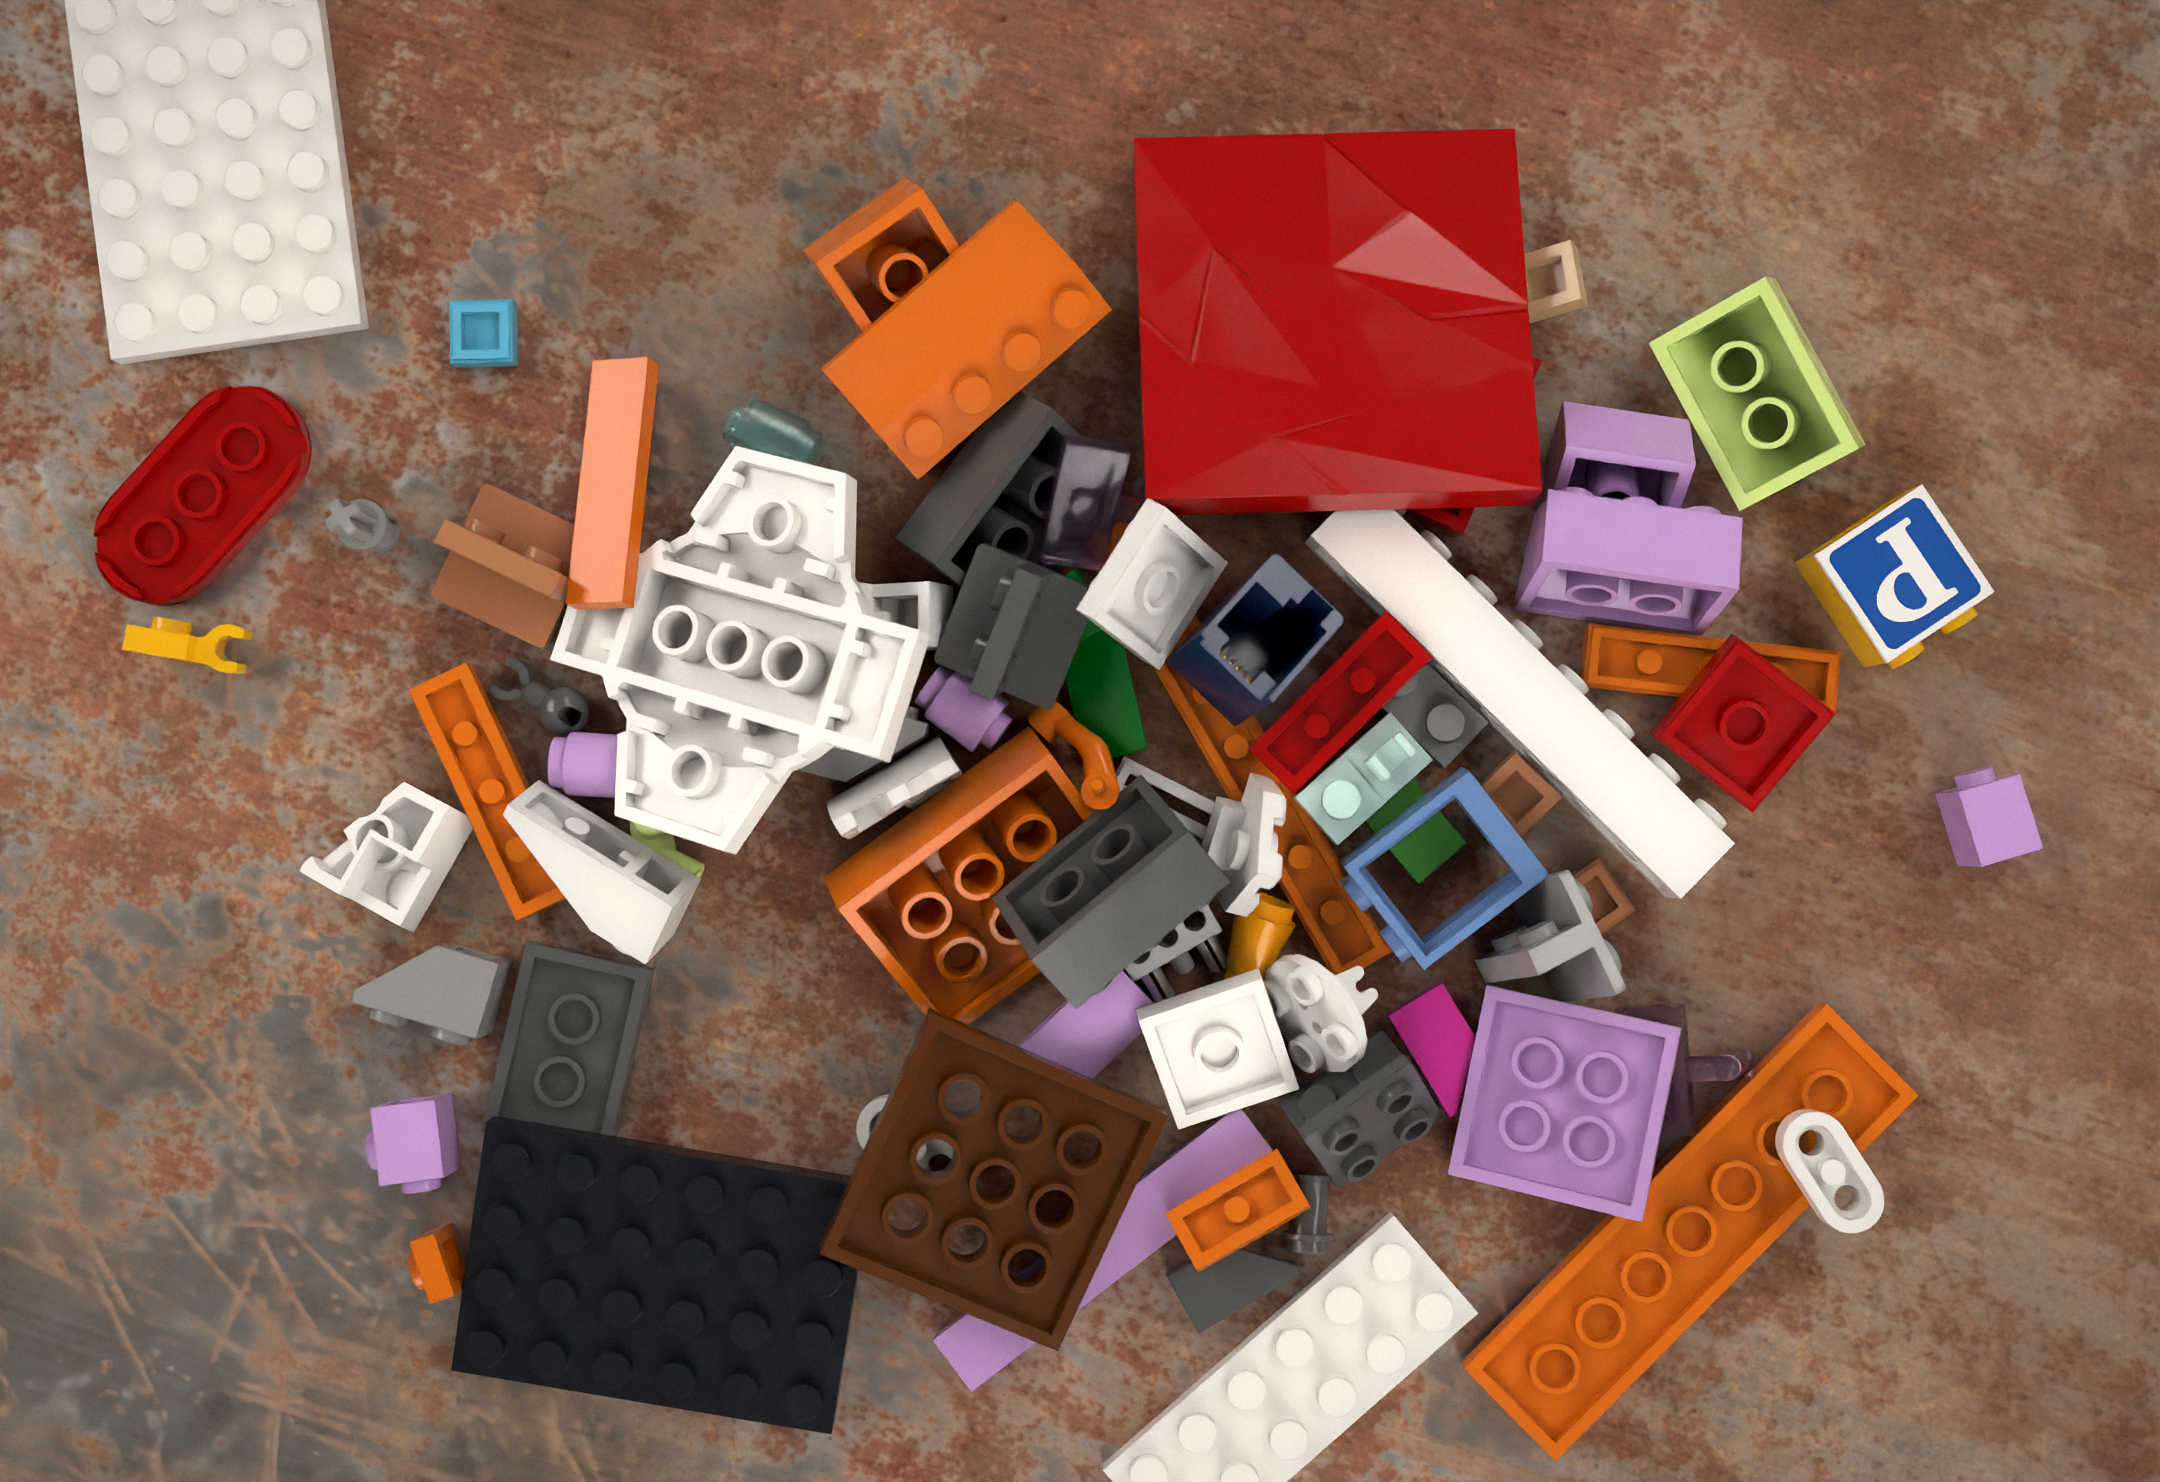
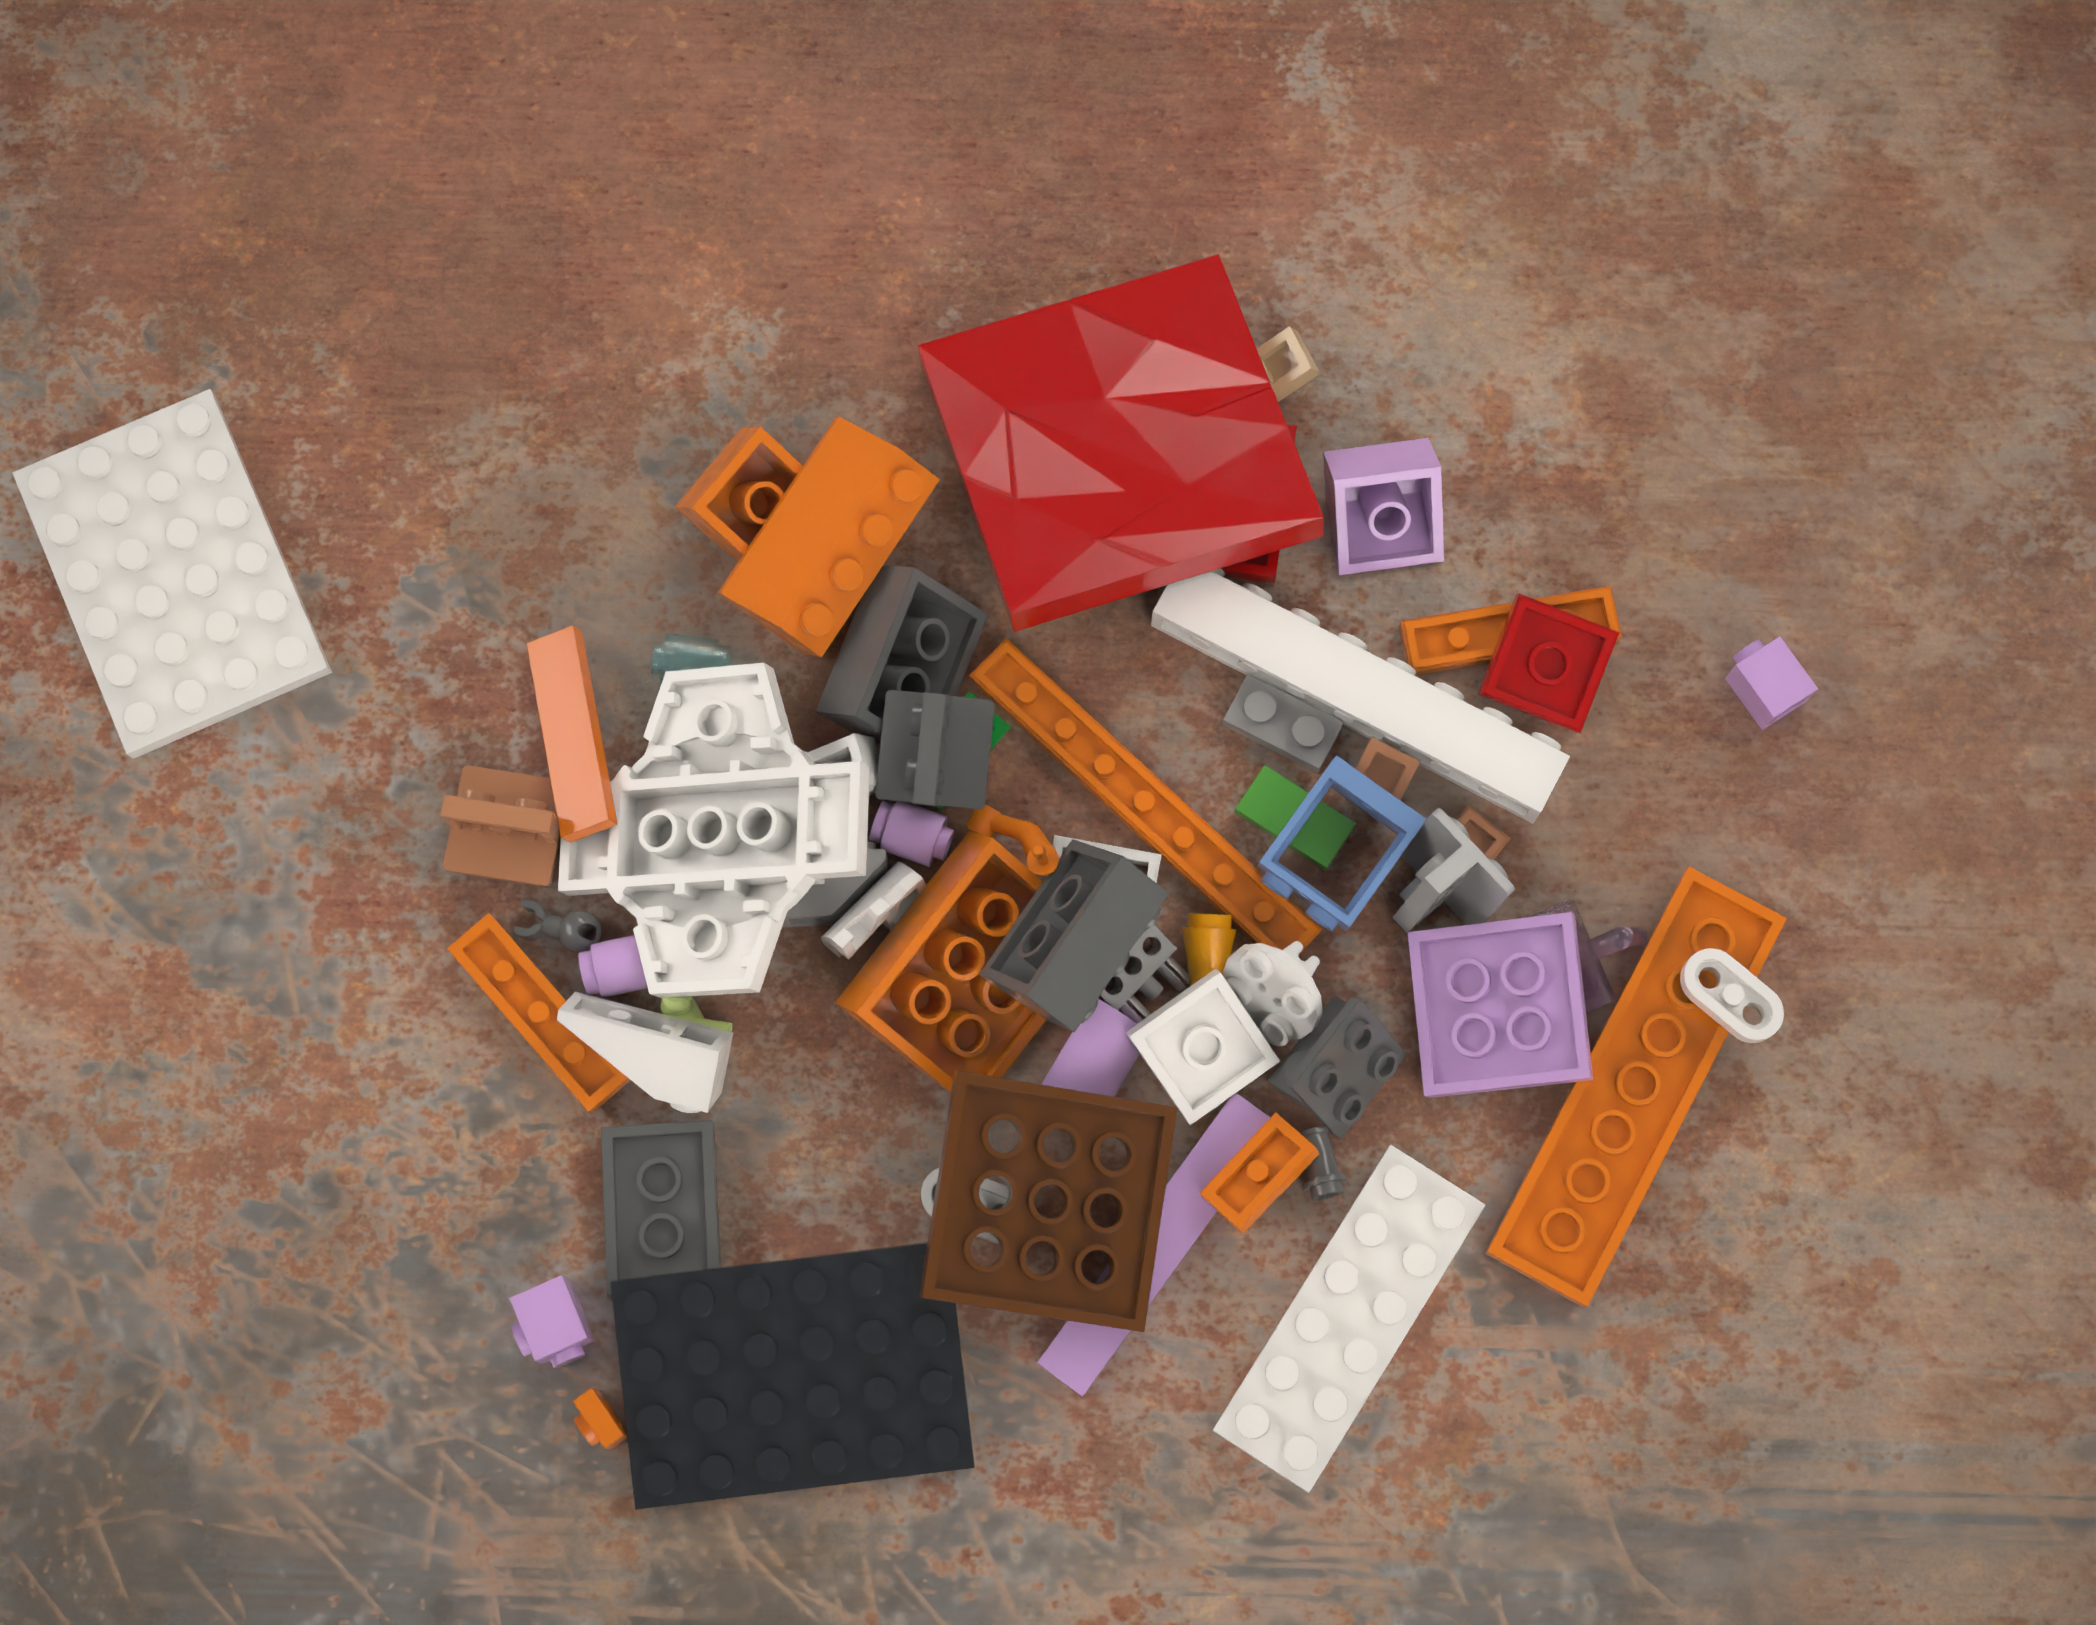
camera: 15 degrees left, 10 degrees down
red tile [93,385,311,606] -> none
yellow plate [122,616,253,674] -> none
white slope [299,782,473,932] -> none
light grey axle [324,498,400,553] -> none
light grey slope [352,943,514,1045] -> none
medium azure tile [449,299,518,368] -> none
plate [1038,434,1144,571] -> none
green slope [1065,629,1147,759] -> none
white plate [1076,498,1228,670] -> none
dark blue piece [1166,554,1343,726] -> none
dark grey tile [1166,1247,1301,1333] -> none
white plate [1201,772,1287,917] -> none
red plate [1248,611,1433,794] -> none
light aqua plate [1293,712,1433,845] -> none
dark pink tile [1385,982,1476,1118] -> none
lavender slope [1514,487,1743,636] -> none
yellowish green slope [1649,277,1866,511] -> none
piece [1794,485,1995,669] -> none

